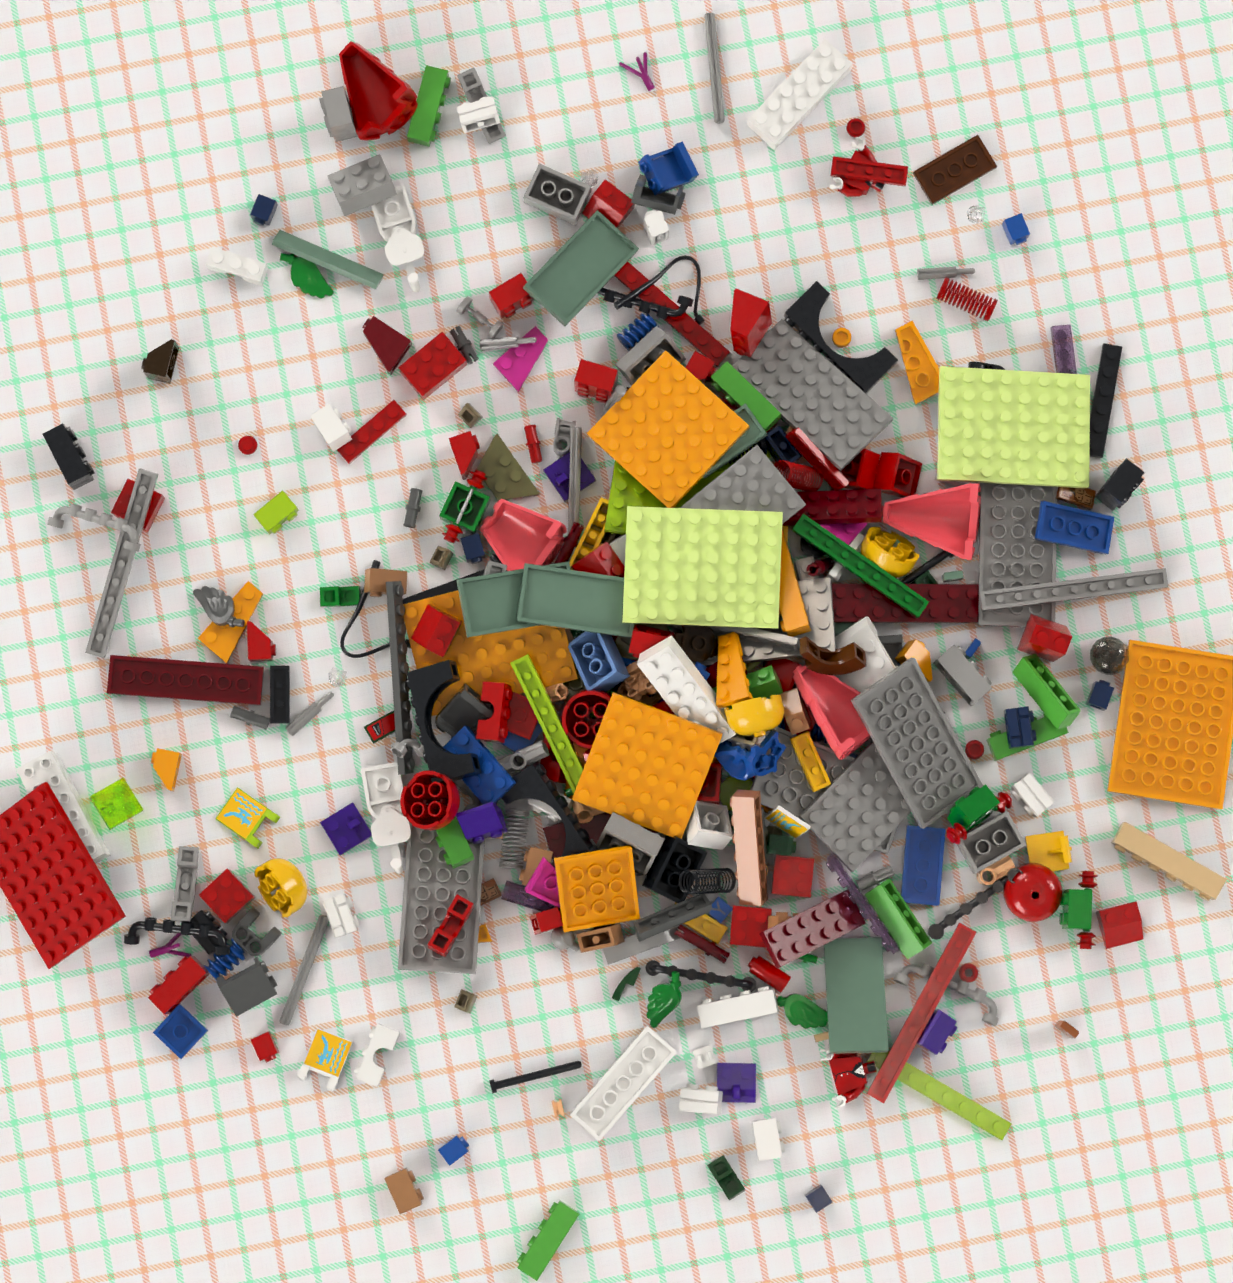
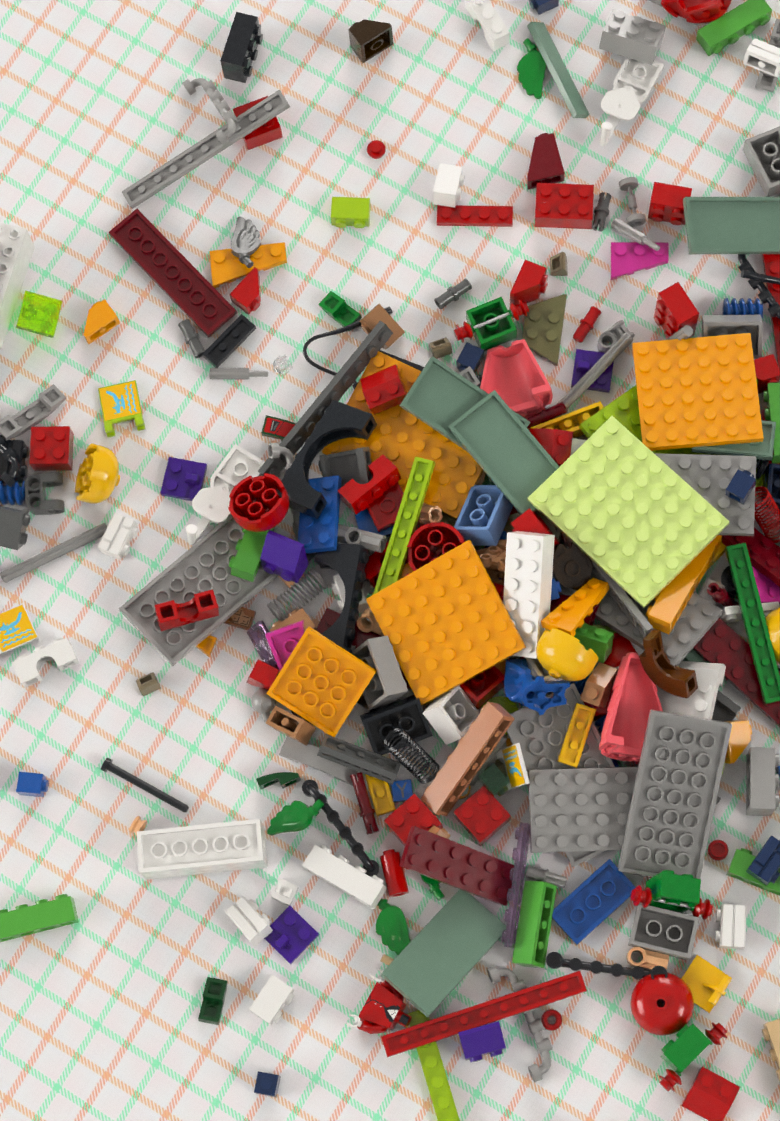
camera: 55 degrees right, 10 degrees down
none -> dark blue brick [726,469,756,505]

